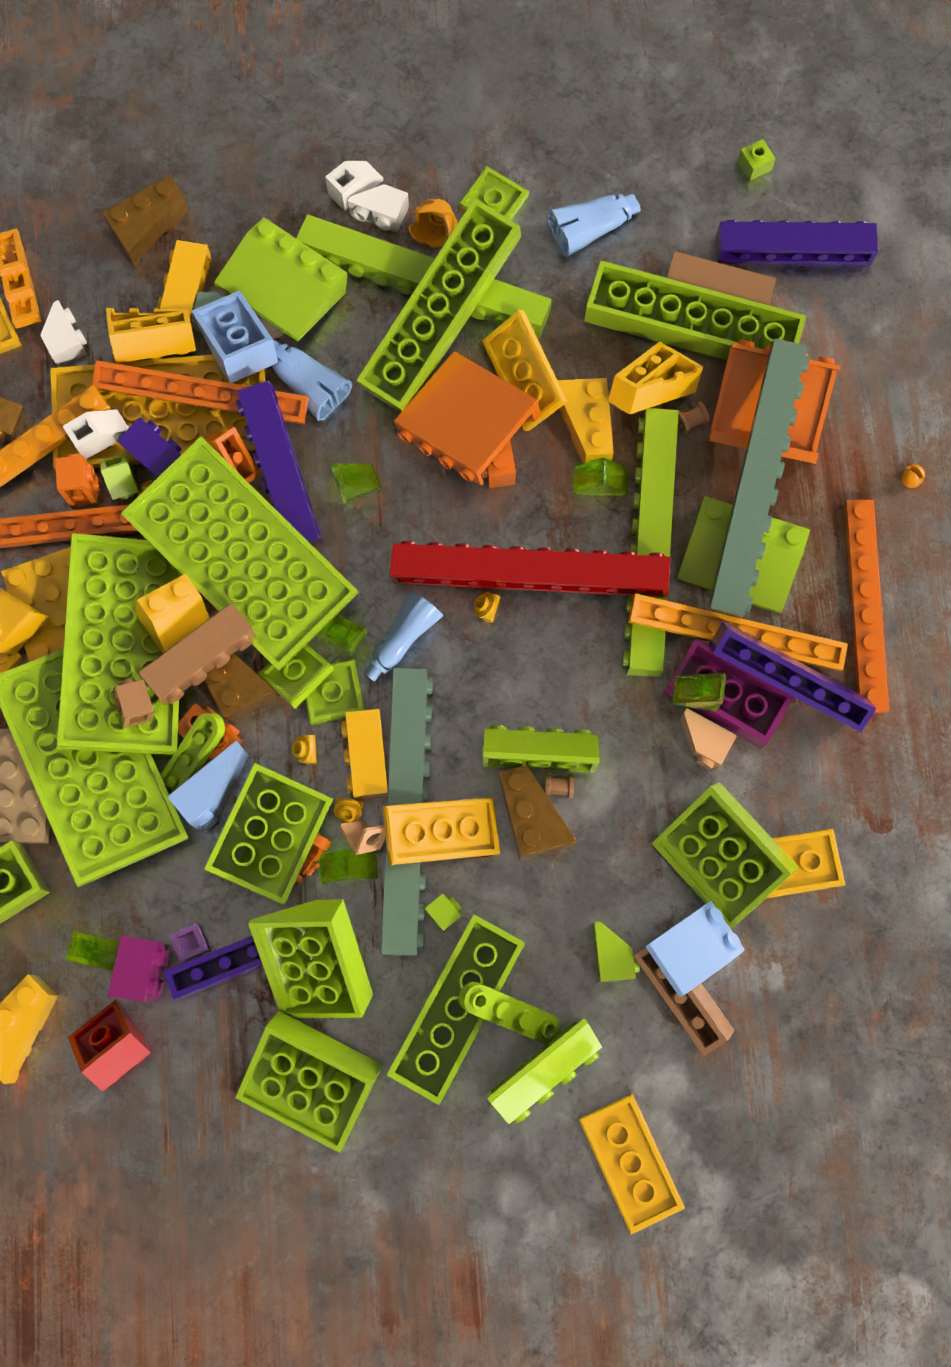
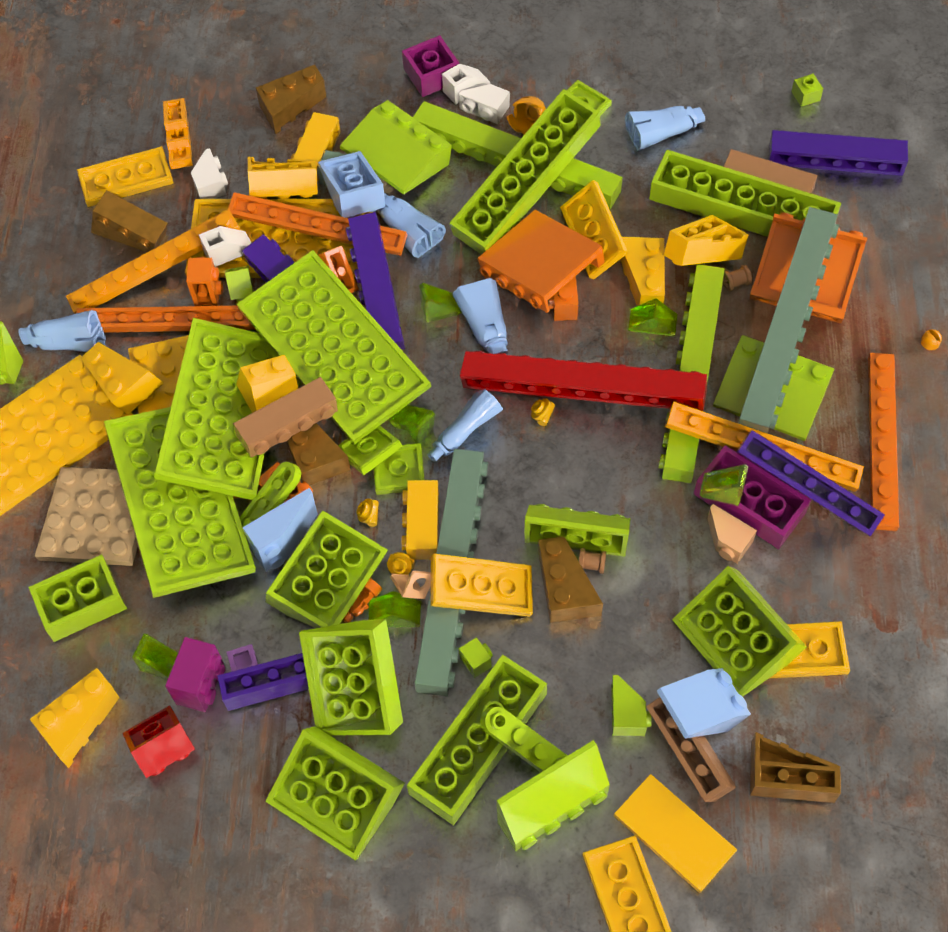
camera: 10 degrees right, 15 degrees down
medium nougat brick [114,679,154,728] -> none
none -> magenta brick [402,35,460,97]
none -> light blue piece [453,278,508,354]
none -> yellow tile [614,774,737,893]
none -> pearl gold wedge [750,732,841,803]

